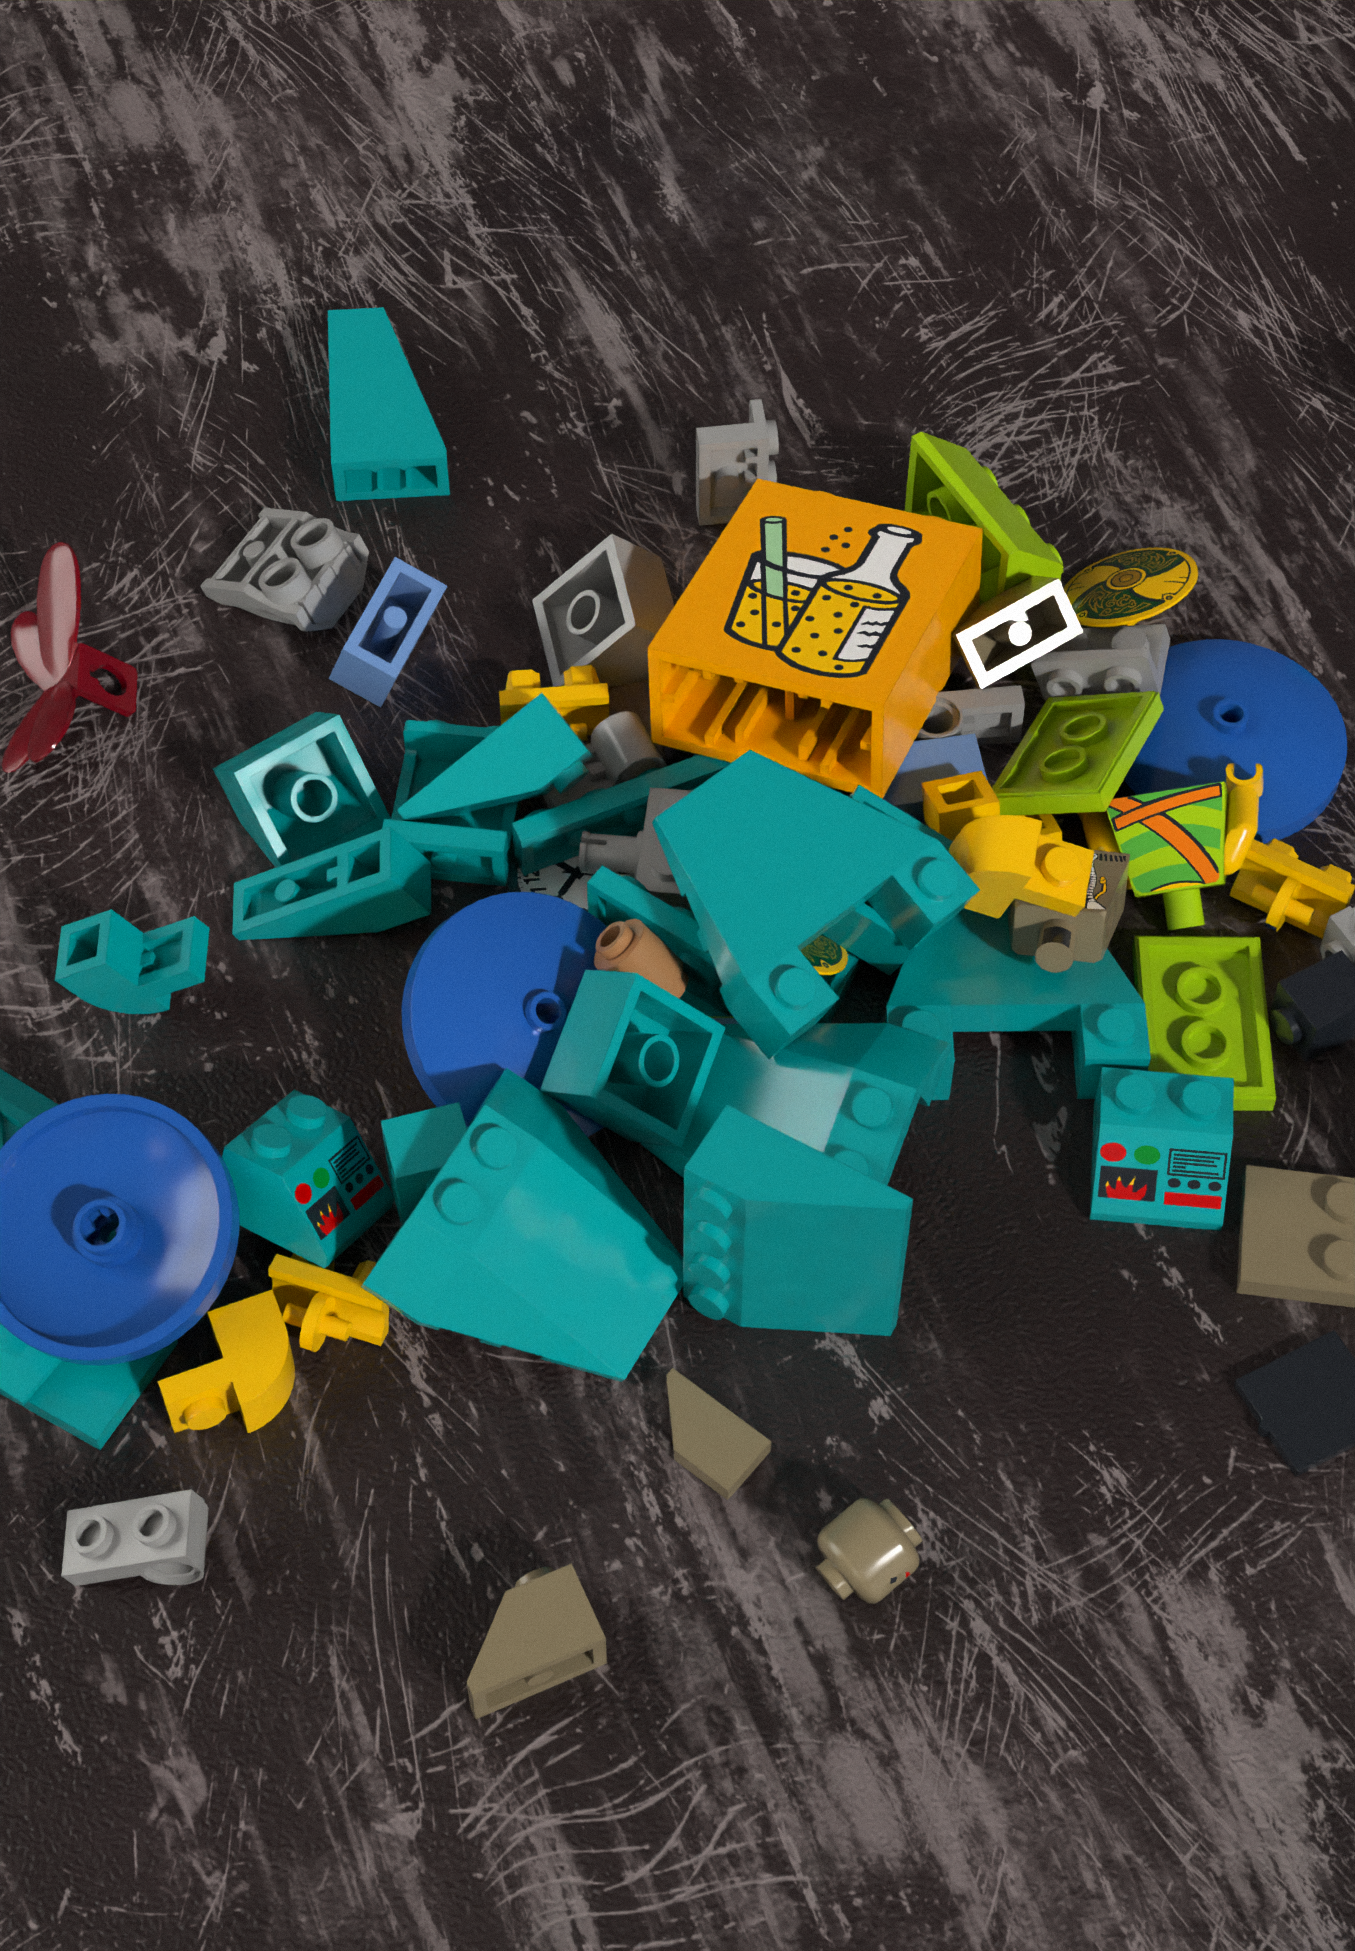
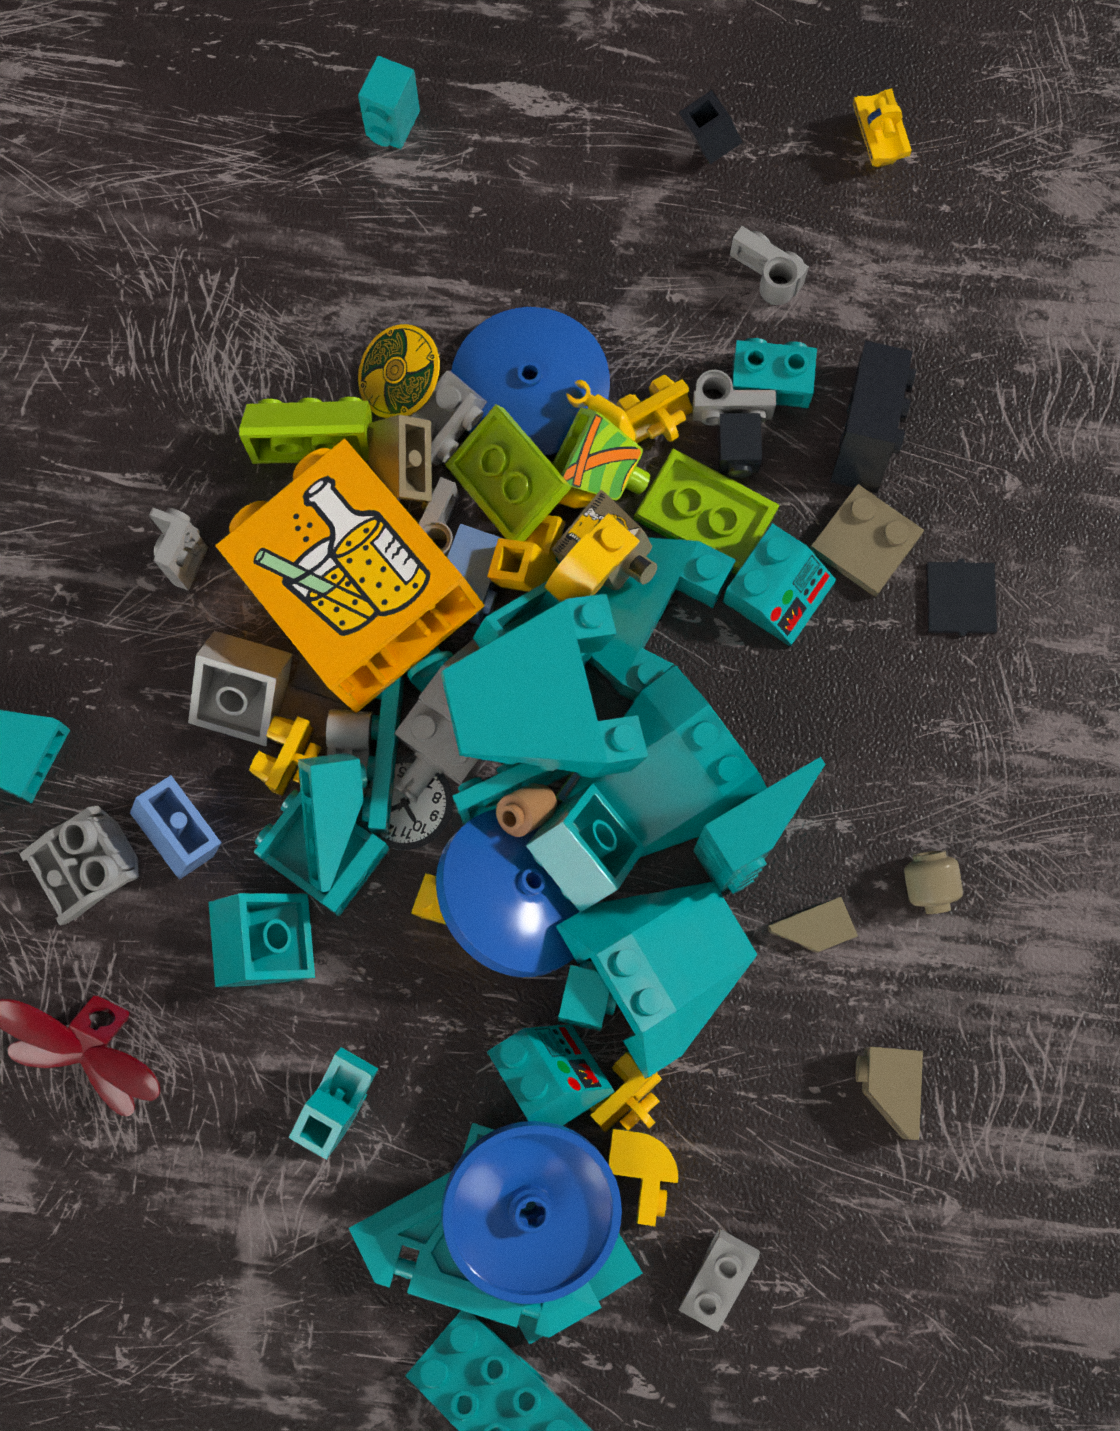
camera: 60 degrees left, 20 degrees up
teal slope [232,826,431,940] -> none

